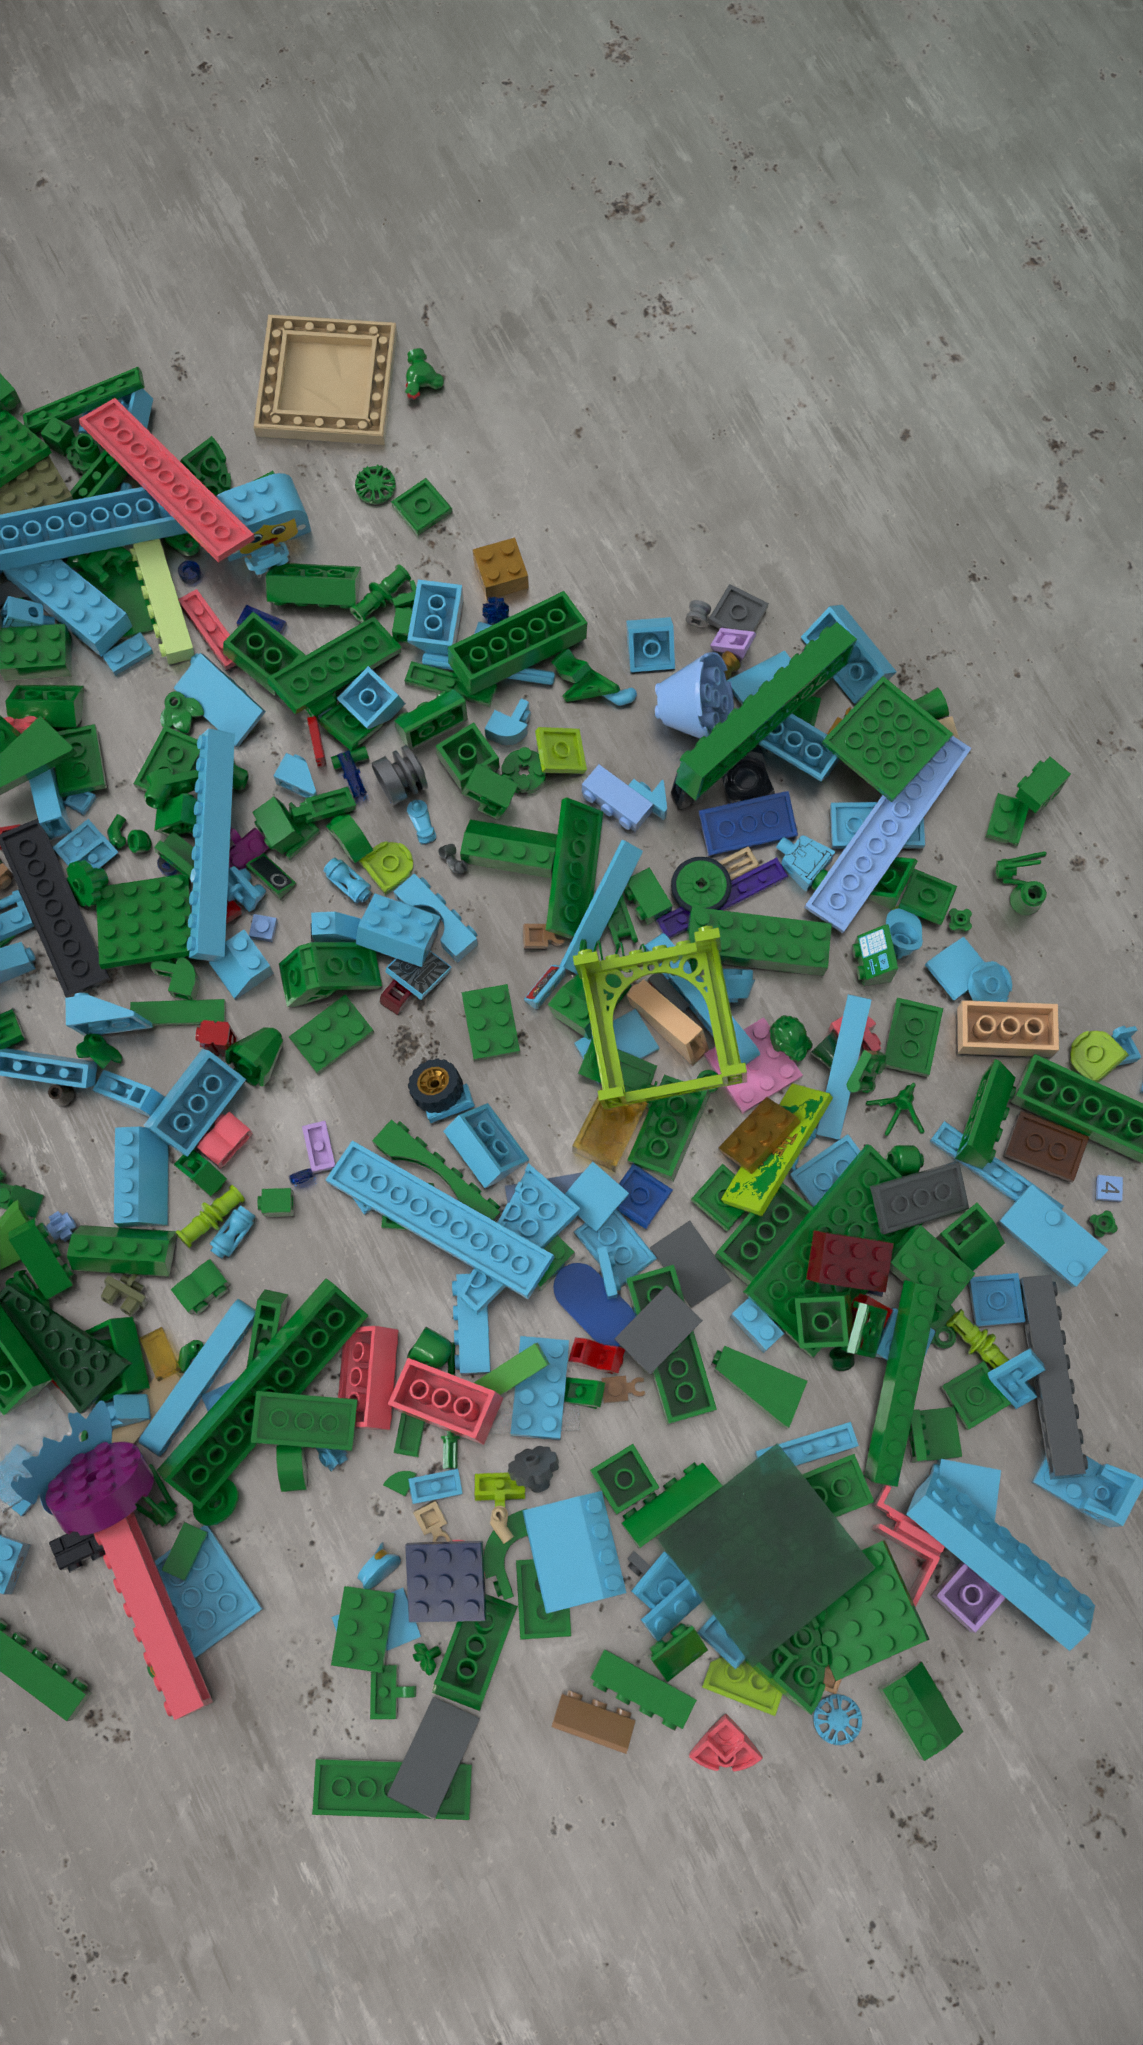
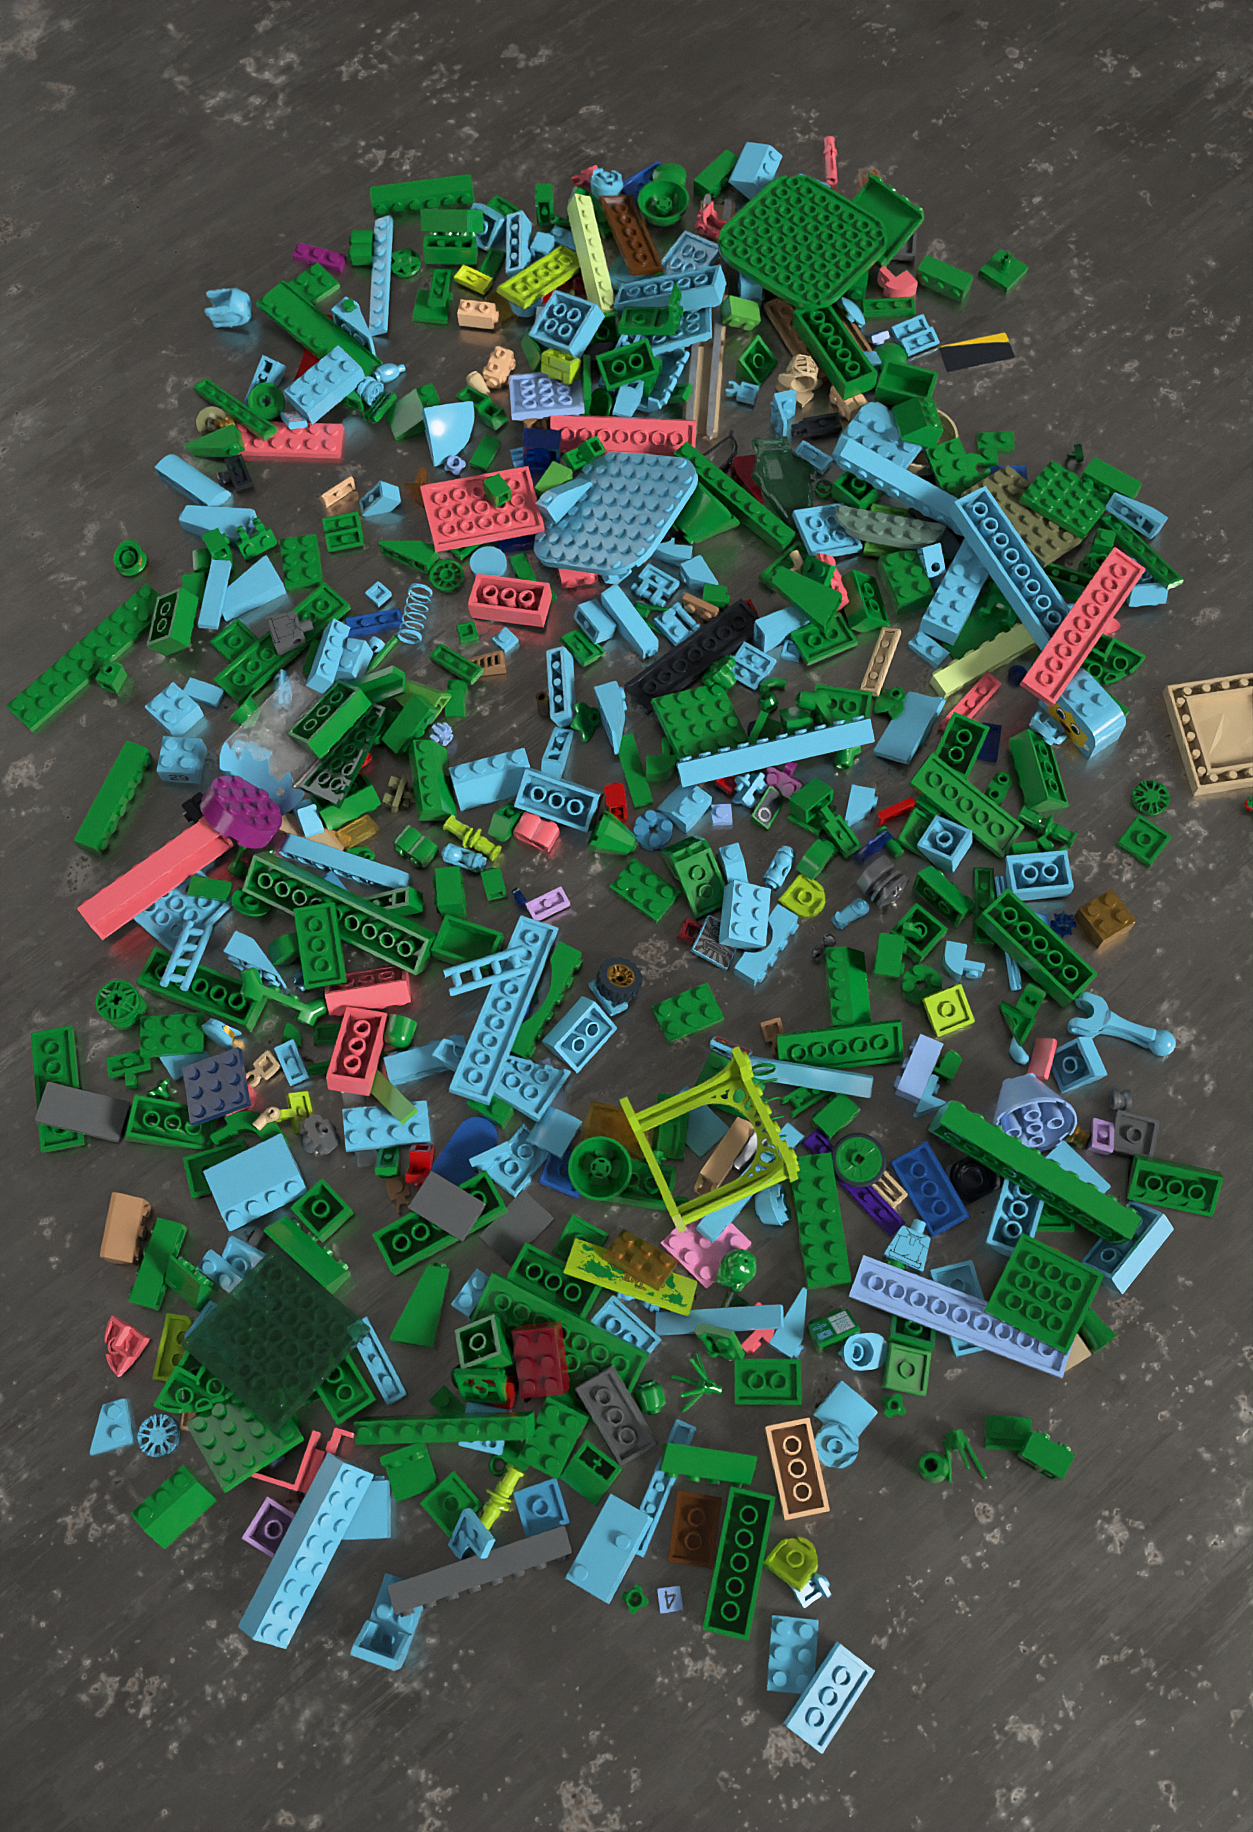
camera: 80 degrees right, 5 degrees down
none -> medium azure wing [90,1398,135,1455]
none -> green wheel [95,980,148,1031]
none -> green brick [136,947,268,1033]
none -> medium azure bar [160,920,213,991]
none -> medium azure slope [223,931,287,989]
none -> green plate [239,967,328,1027]
none -> green plate [428,1385,466,1414]
none -> green piece [431,914,505,976]
none -> green brick [432,866,466,920]
none -> medium azure bar [443,945,530,996]
none -> green piece [568,1136,632,1201]
none -> dark azure plate [634,810,672,850]
none -> medium azure slope [768,1287,807,1359]
none -> tan tile [859,627,901,697]
none -> green tile [901,921,922,939]
none -> green brick [932,1050,963,1085]
none -> green plate [984,771,1013,806]
none -> coral tile [1027,1038,1058,1080]
none -> medium azure piece [1067,992,1176,1056]
none -> medium azure slope [1106,493,1168,539]
none -> green slope [1127,1154,1224,1217]

